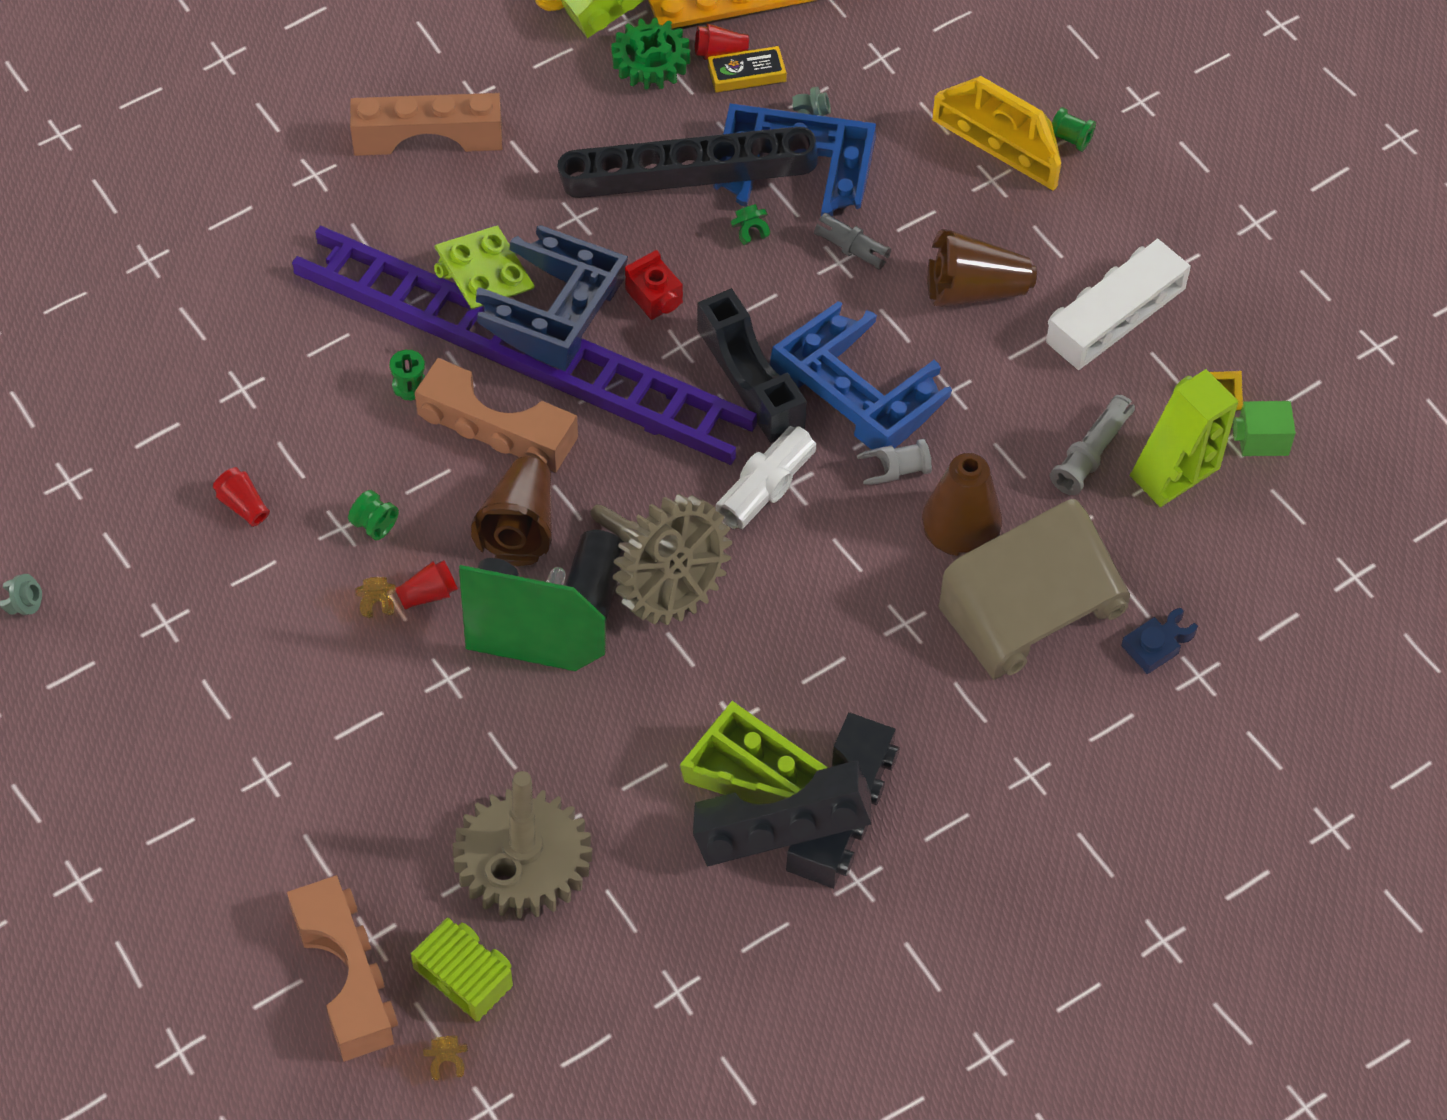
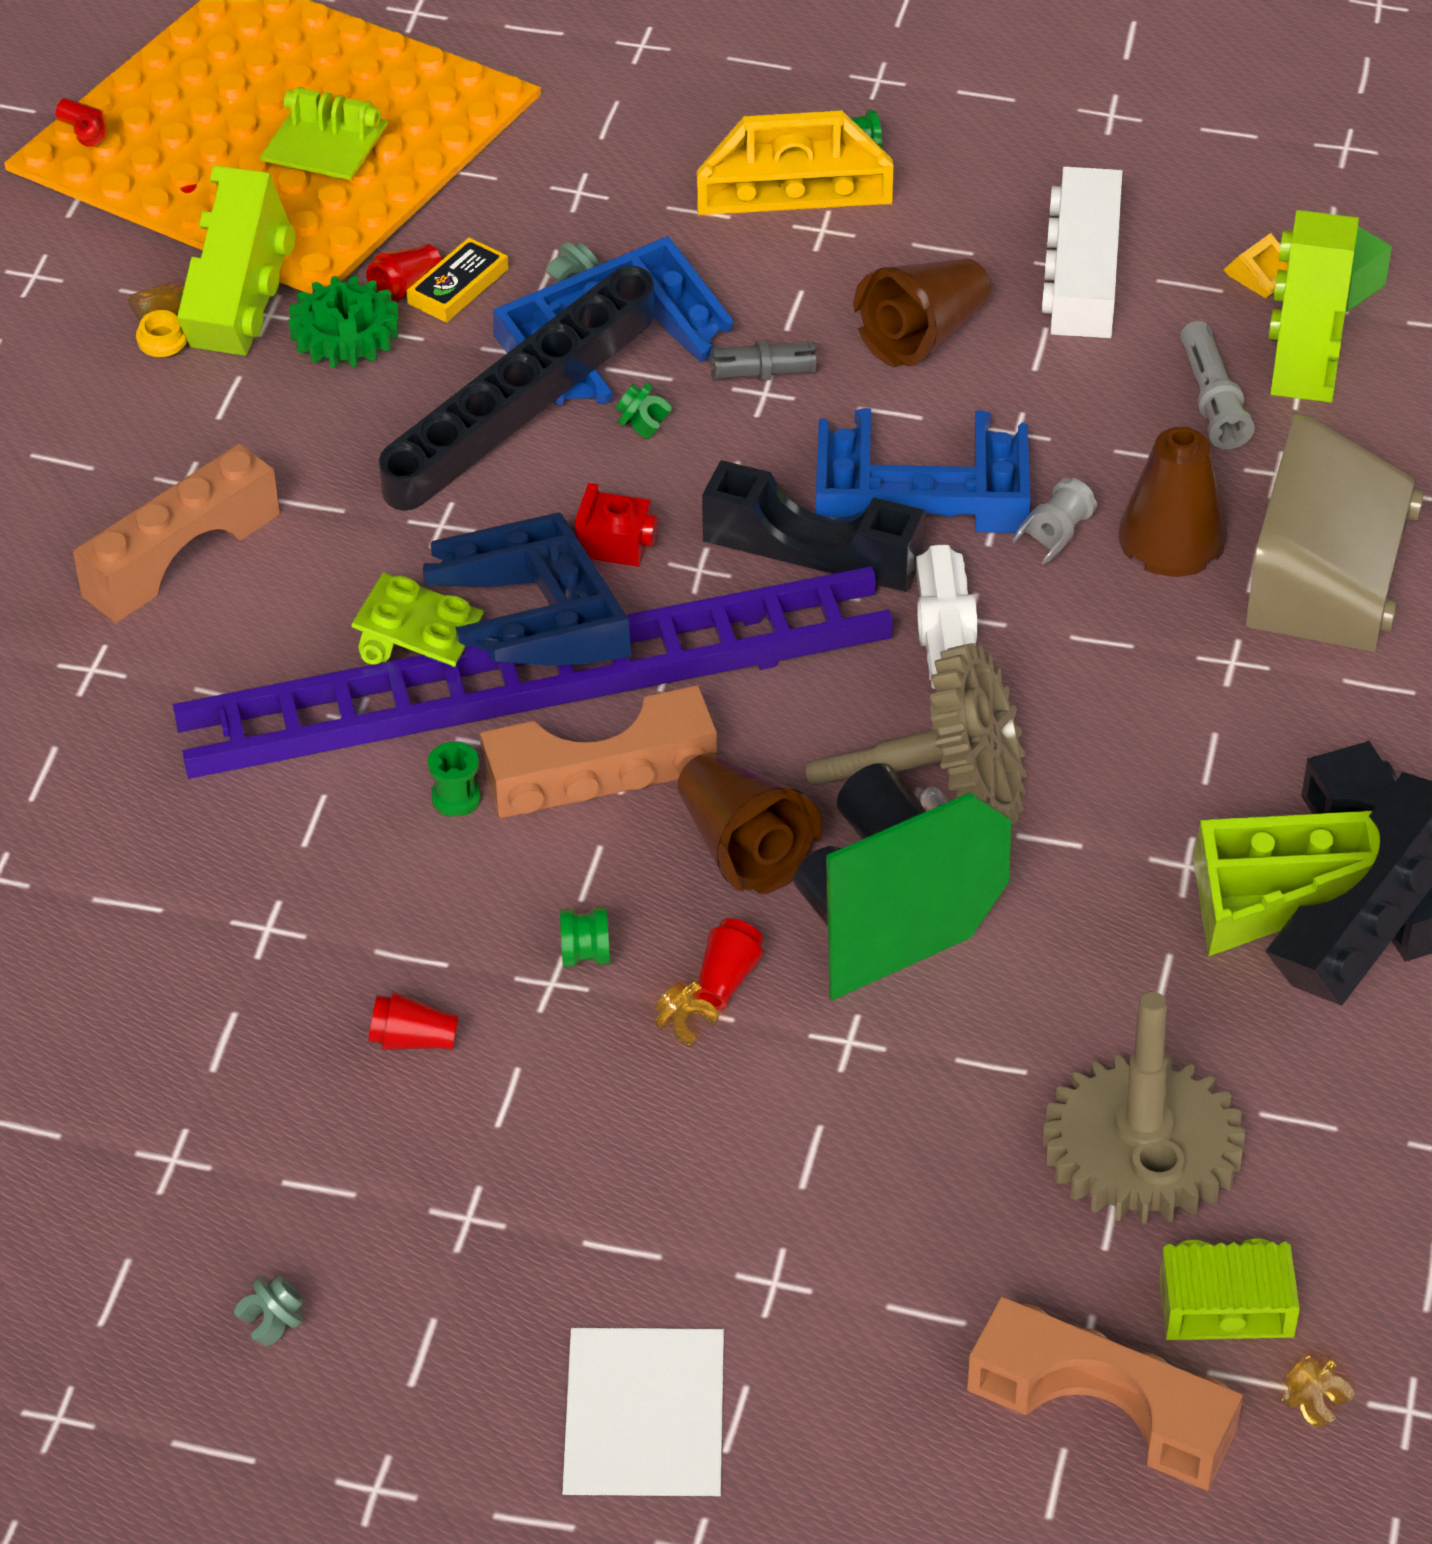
camera: 40 degrees left, 10 degrees down
none -> white sticker [562,1328,724,1496]

